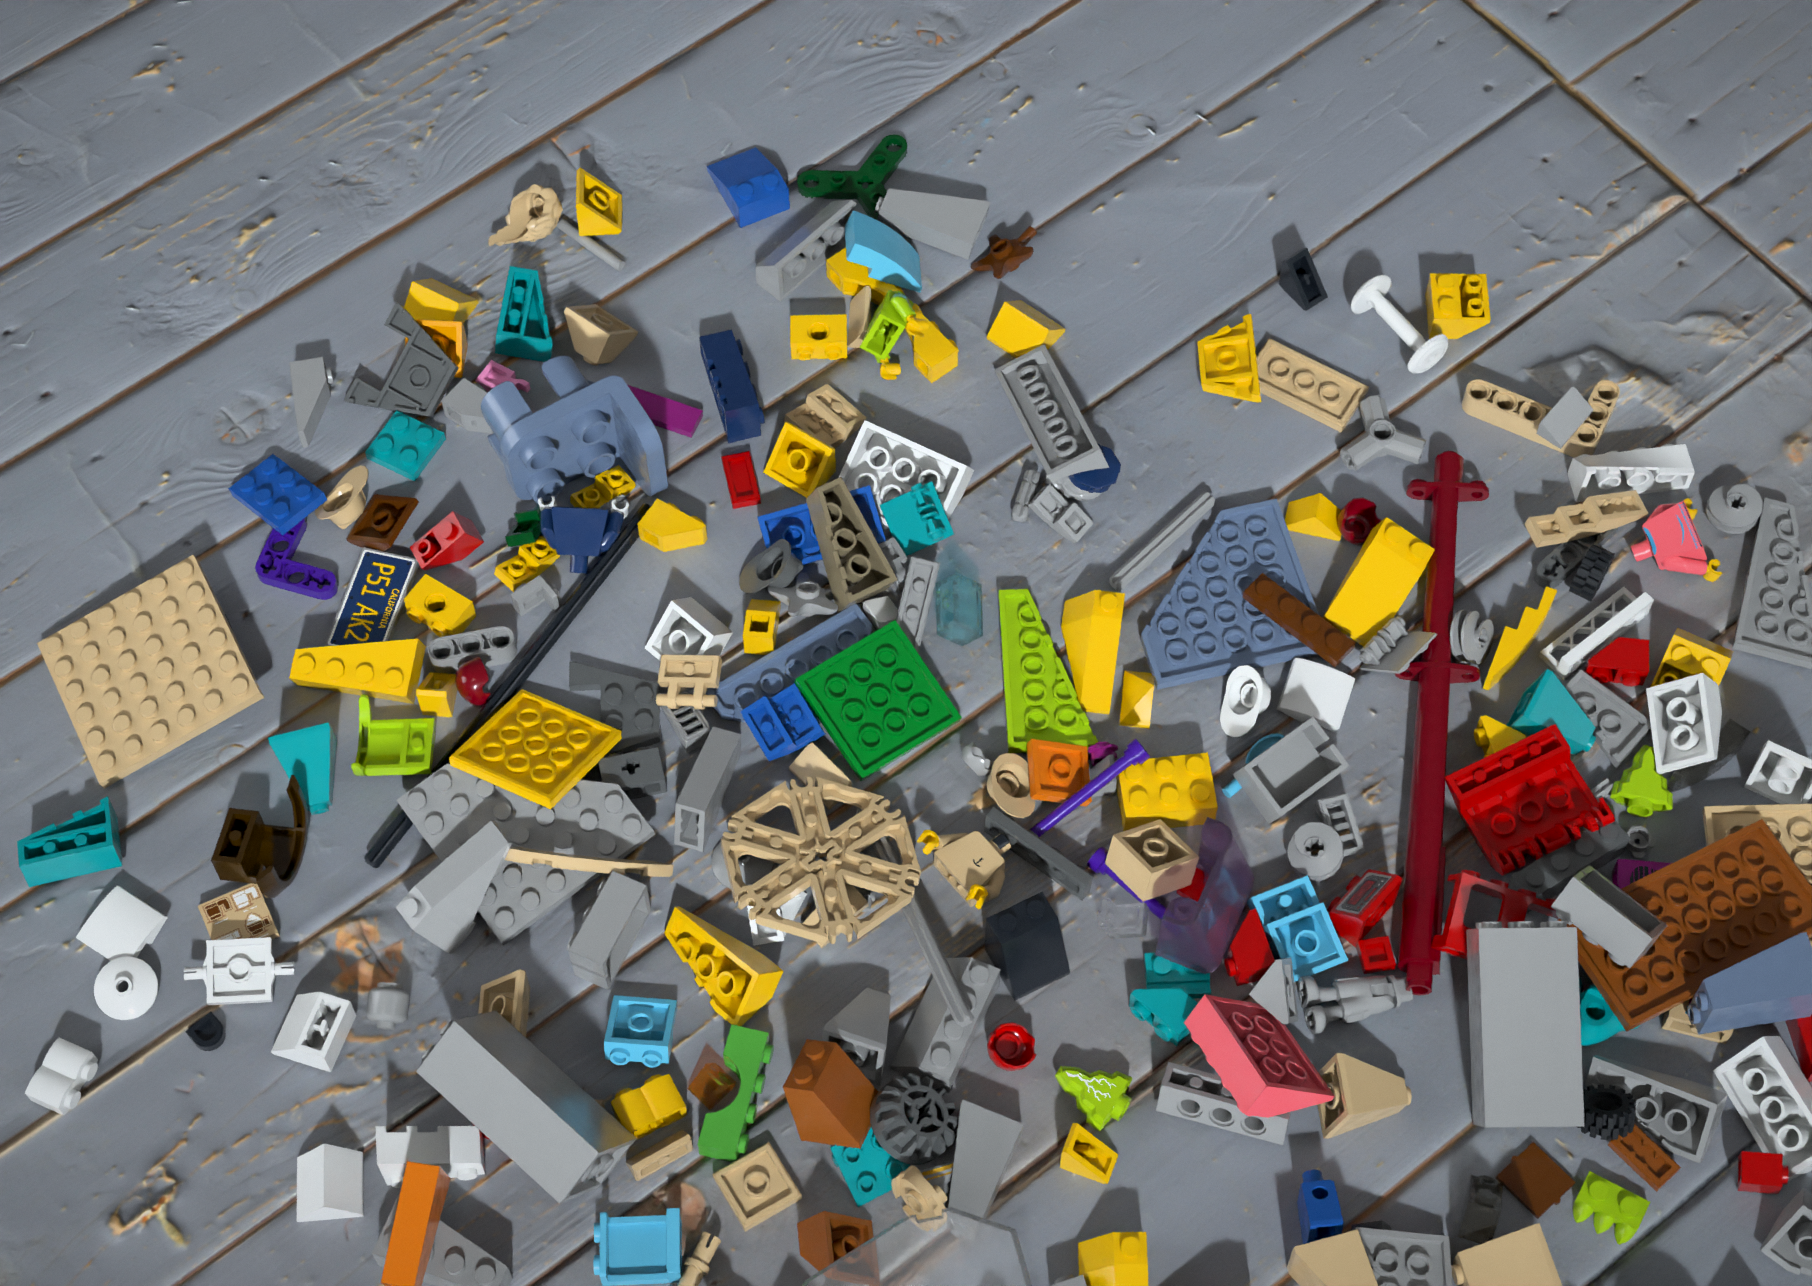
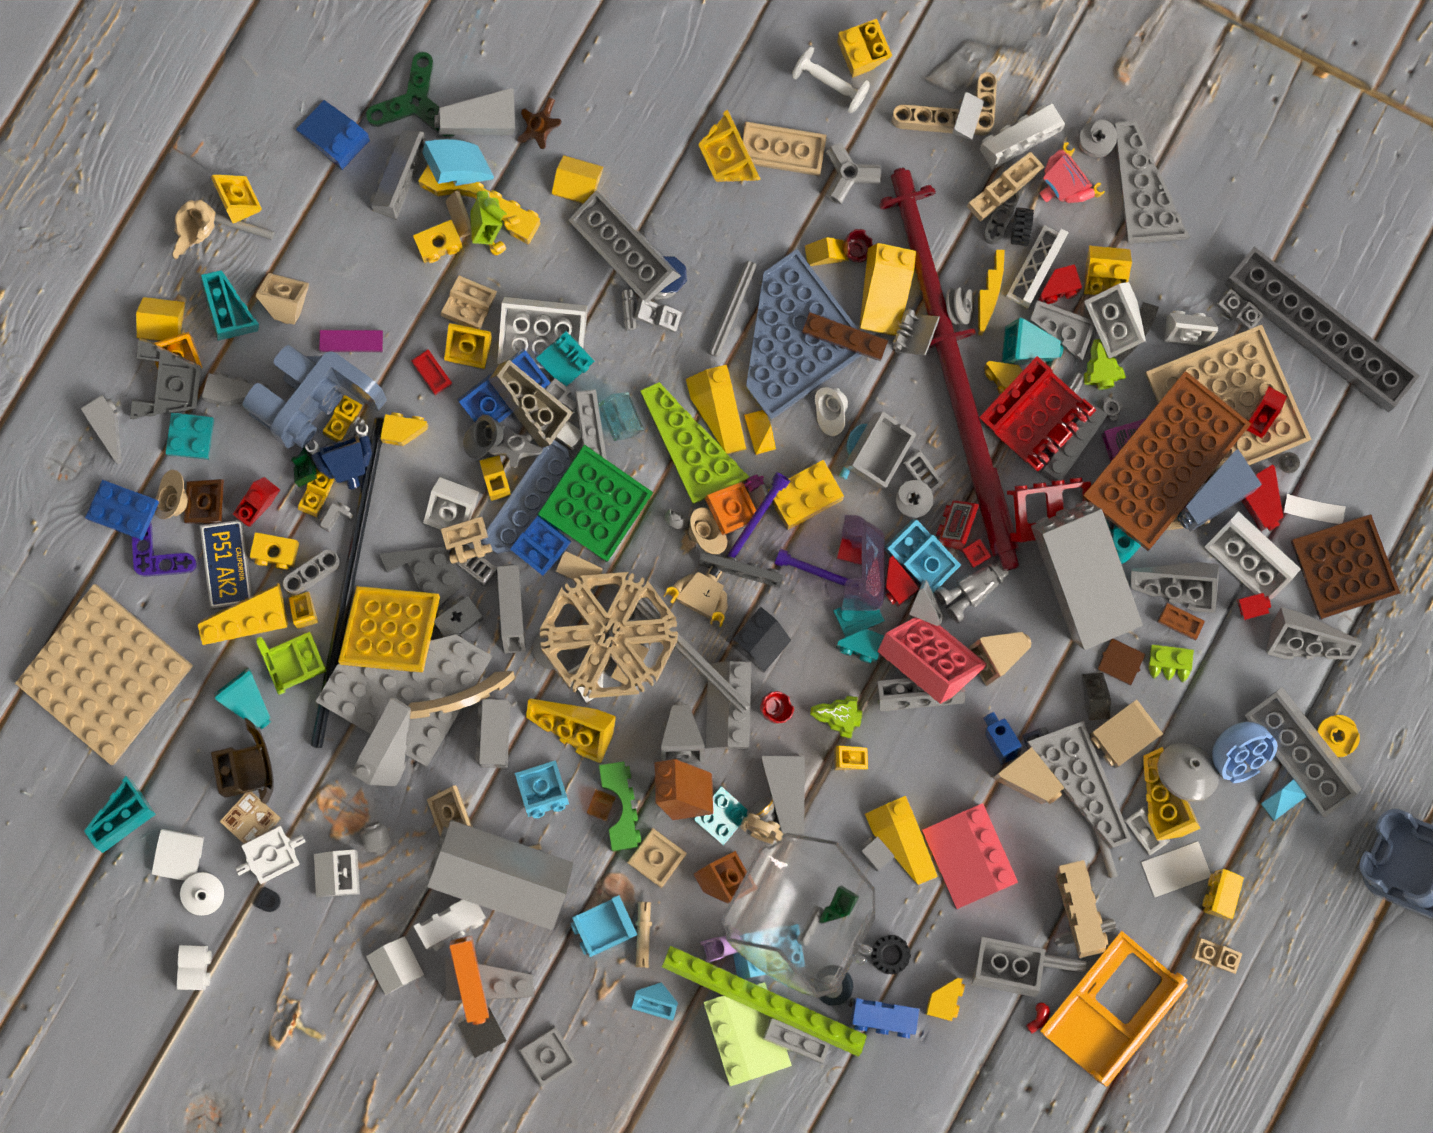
camera: 30 degrees left, 20 degrees up
dark red hair [455,656,491,706] -> none
bright pink plate [475,360,531,393] -> none
yellow brick [611,1074,687,1141] -> none
tan slope [626,1130,693,1181] -> none
dark blue wedge [699,329,765,443] -> none
dark grey gear [870,1073,958,1165] -> none
tan brick [1105,819,1199,902] -> none
white slope [1277,658,1356,732] -> none
black slope [1279,248,1328,311] -> none
light grey piece [1551,865,1668,968] -> none
black tyre [1577,1084,1636,1140] -> none

